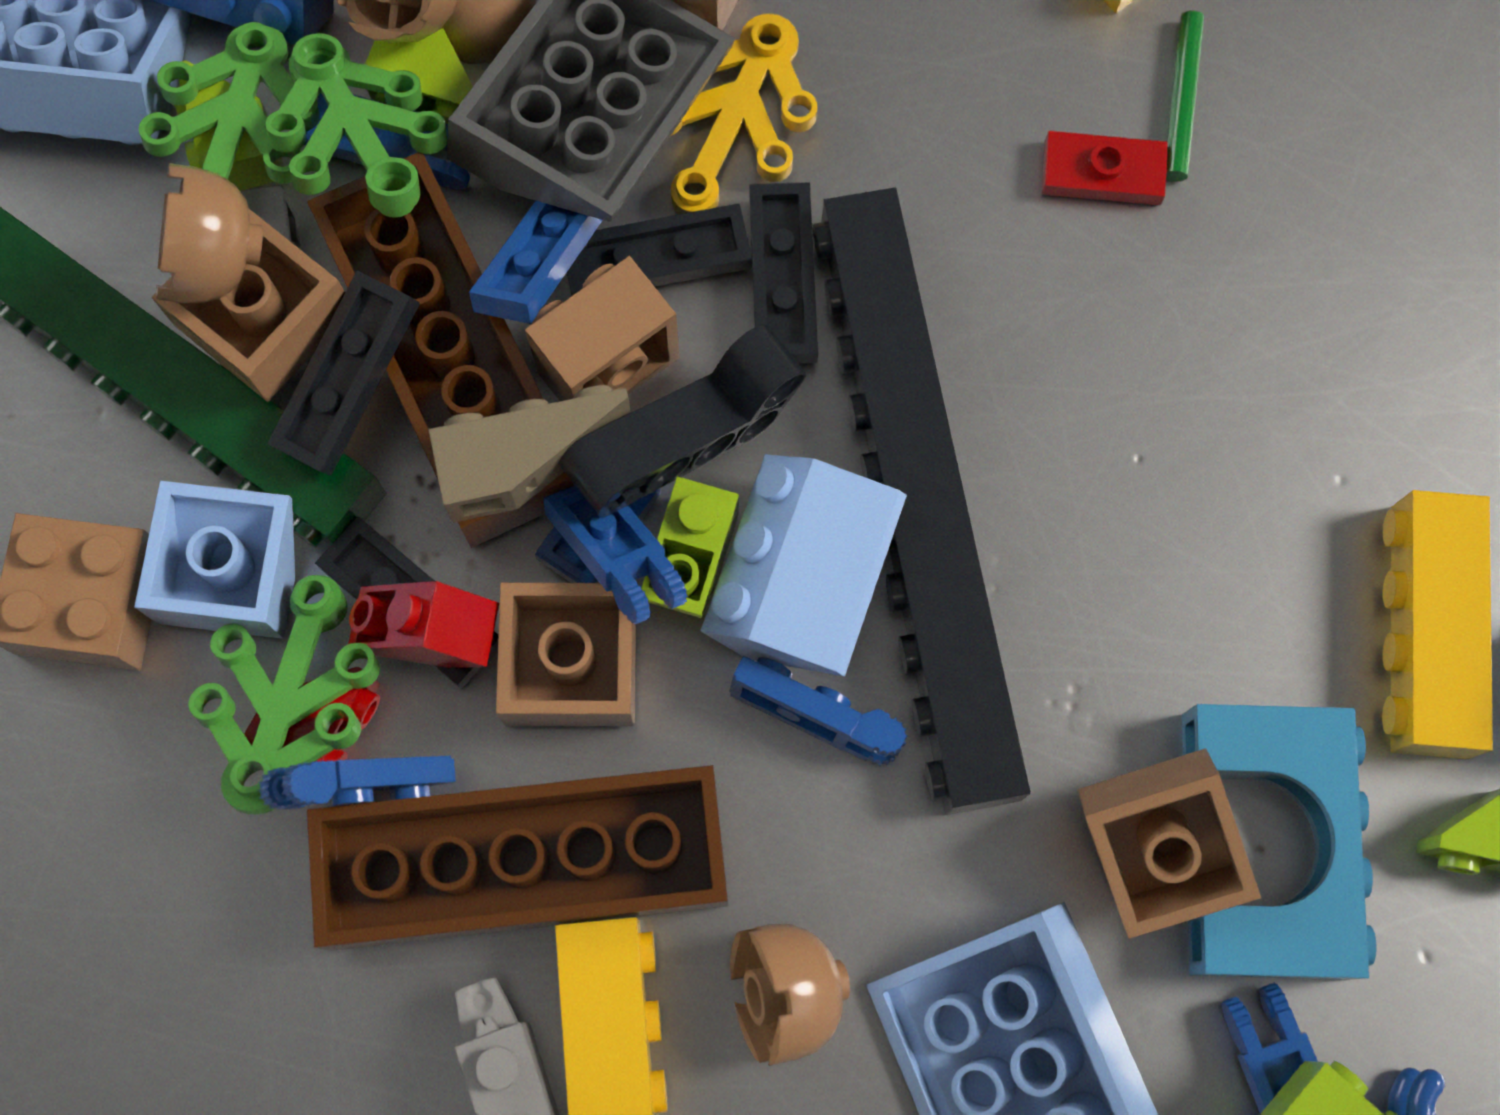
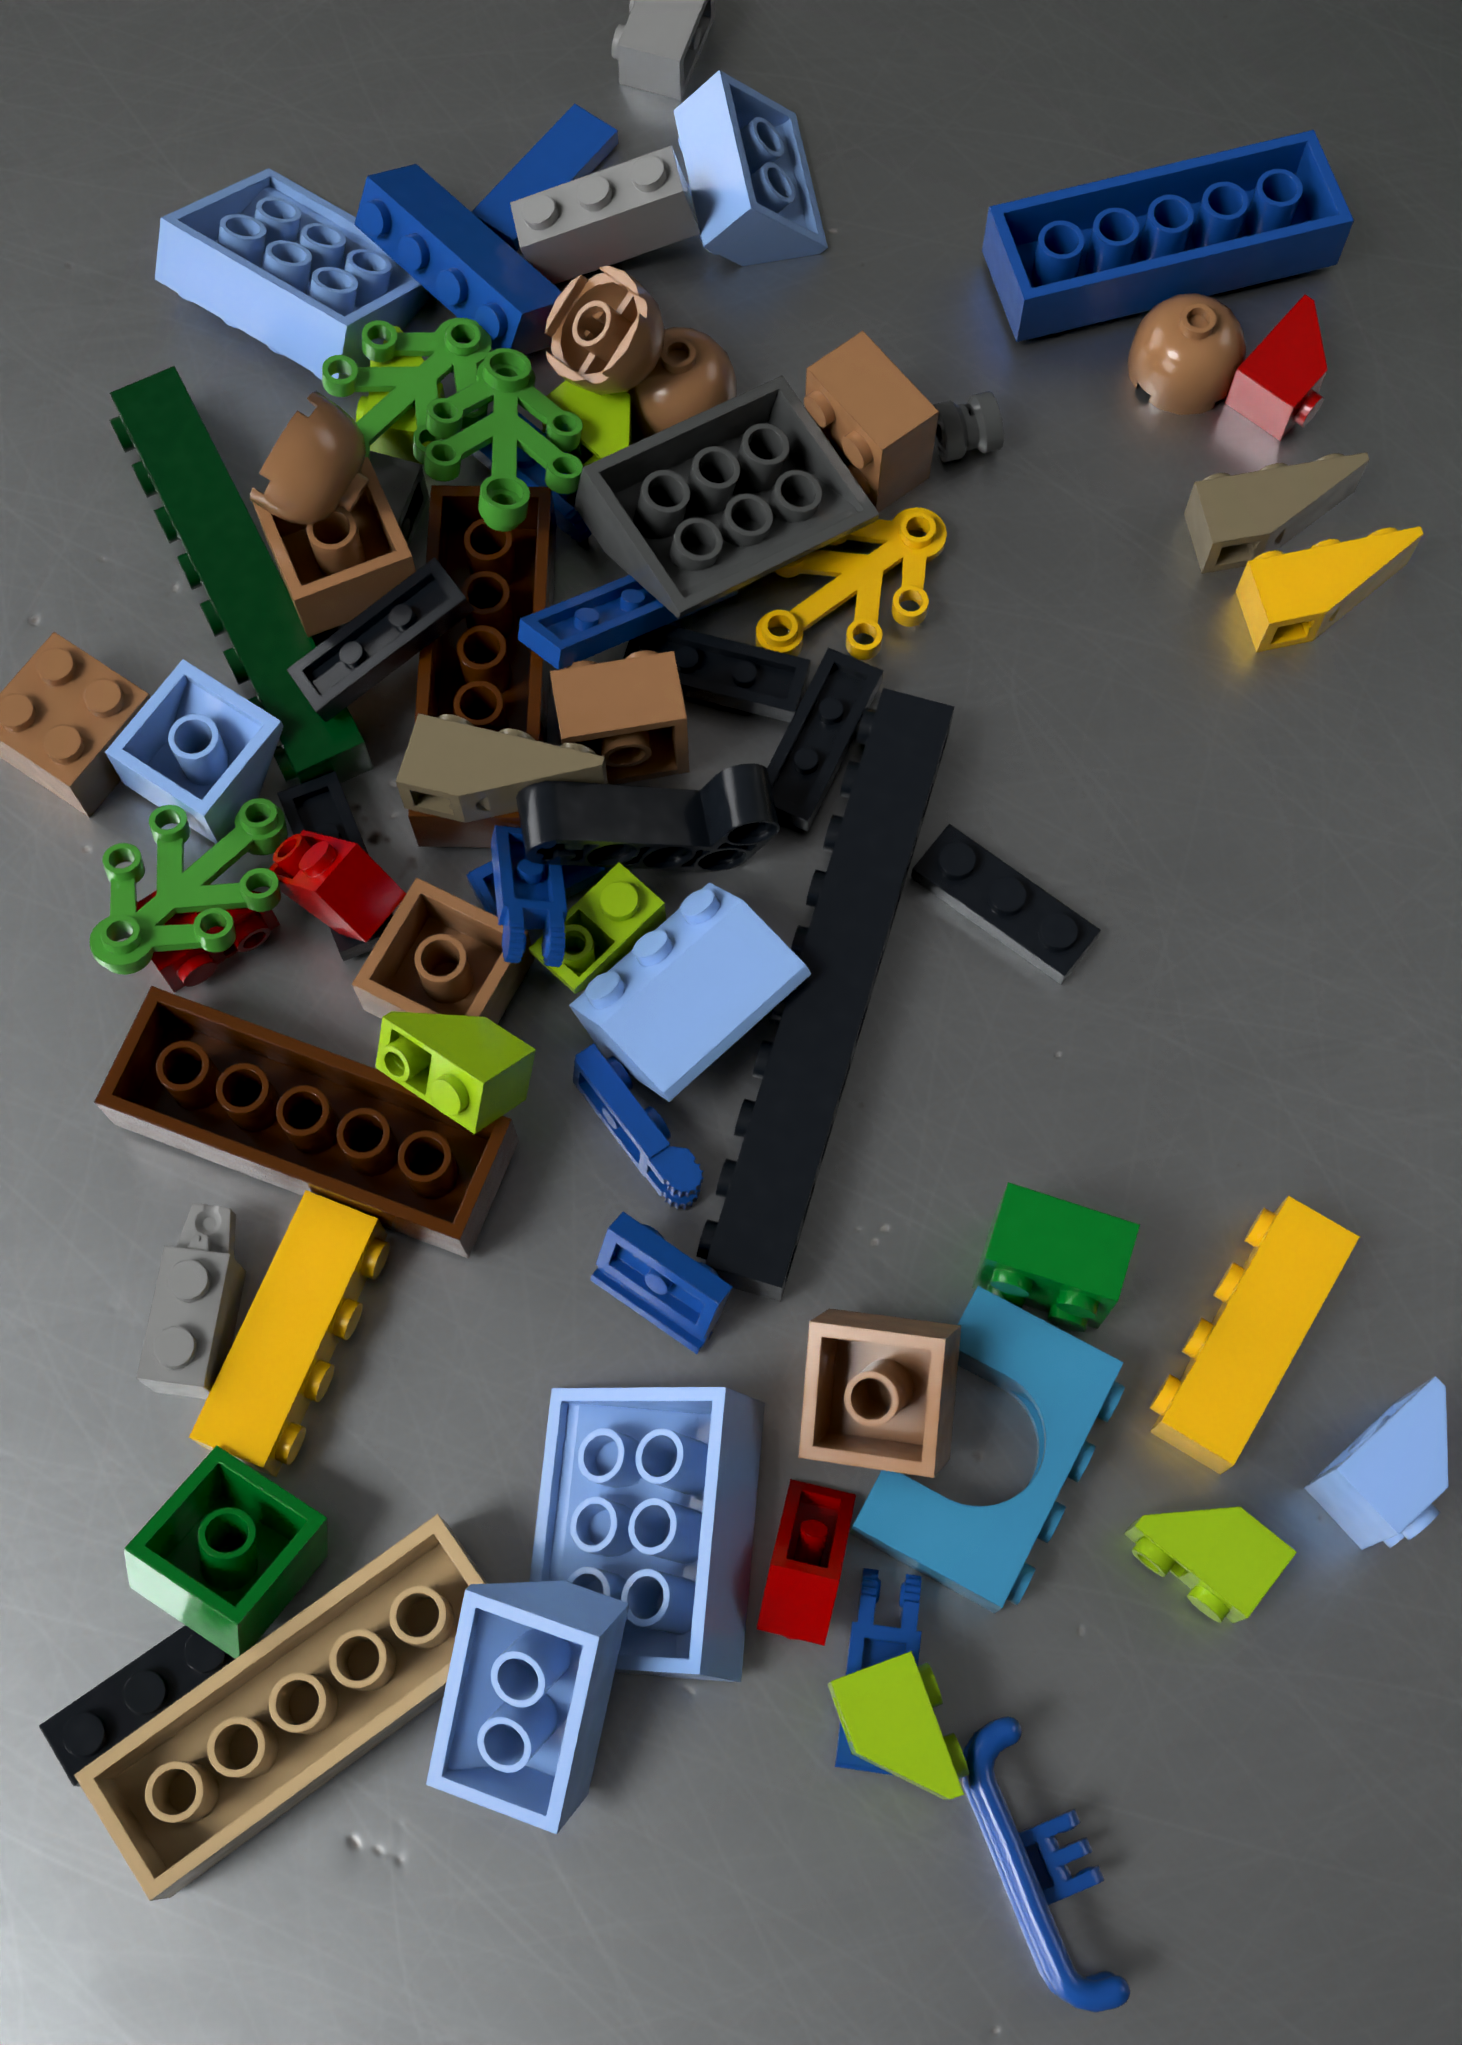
camera: 30 degrees right, 5 degrees down
blue hinge [258,756,456,810] -> none
medium nougat cylinder [730,924,850,1066] -> none
red plate [1042,130,1168,206] -> none
green bar [1166,10,1204,182] -> none
none -> lime slope [375,1011,536,1134]
none -> blue plate [590,1212,733,1354]
none -> red slope [756,1479,856,1646]
none -> black plate [911,824,1101,985]
none -> green brick [972,1182,1140,1332]

